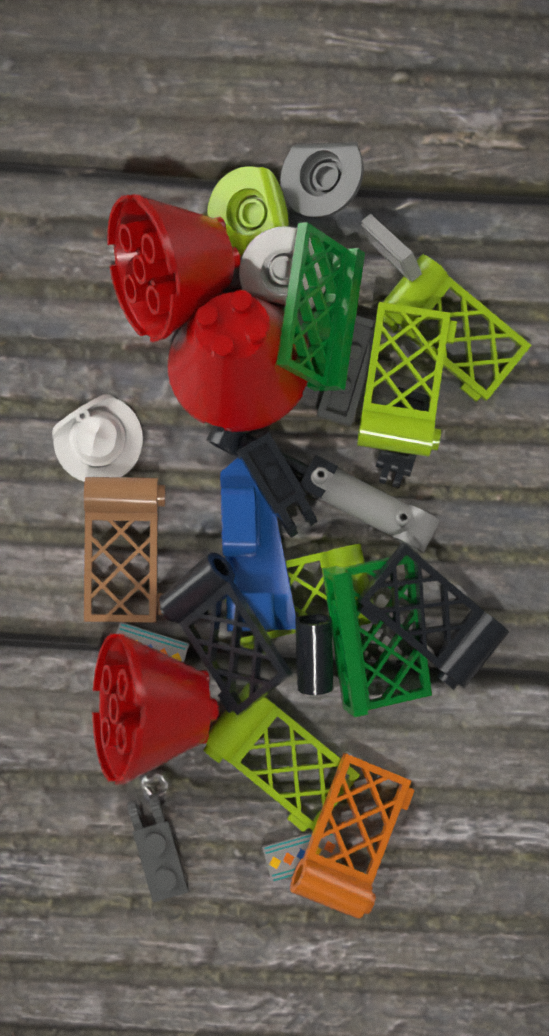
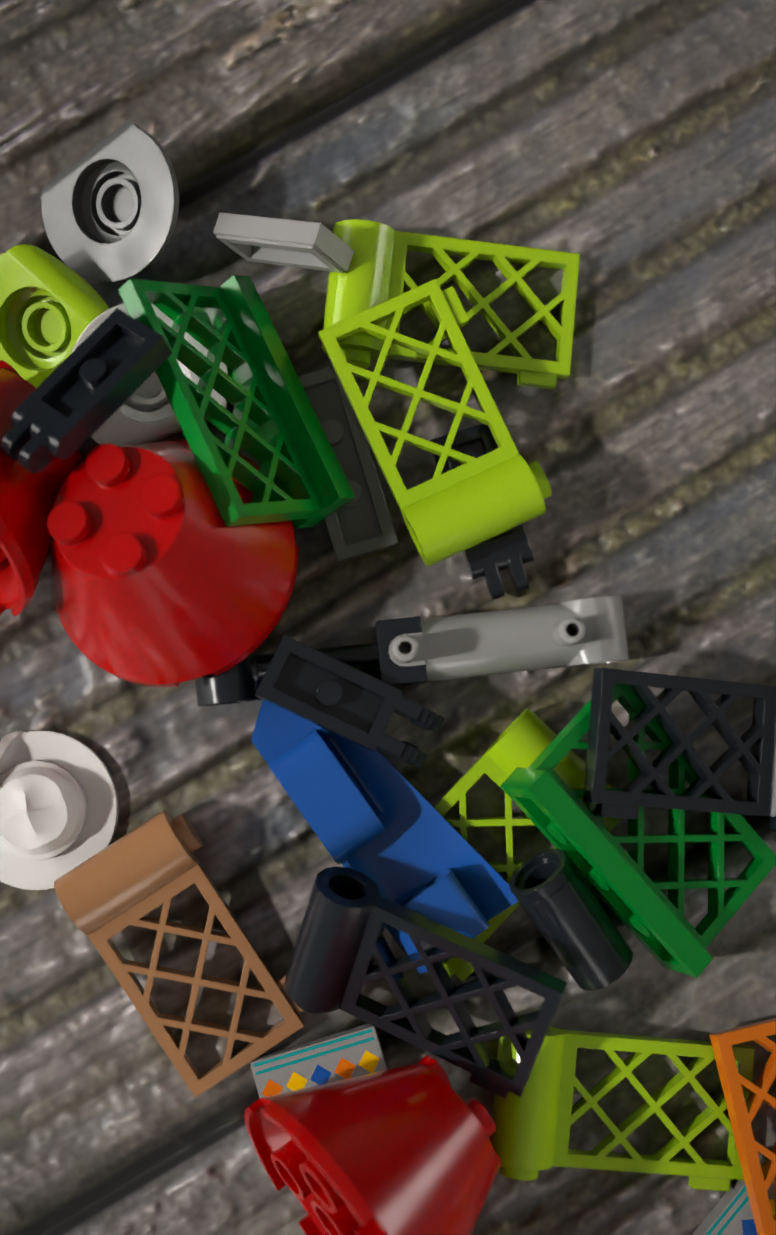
camera: 35 degrees left, 0 degrees up
none -> black hinge [0,308,172,473]

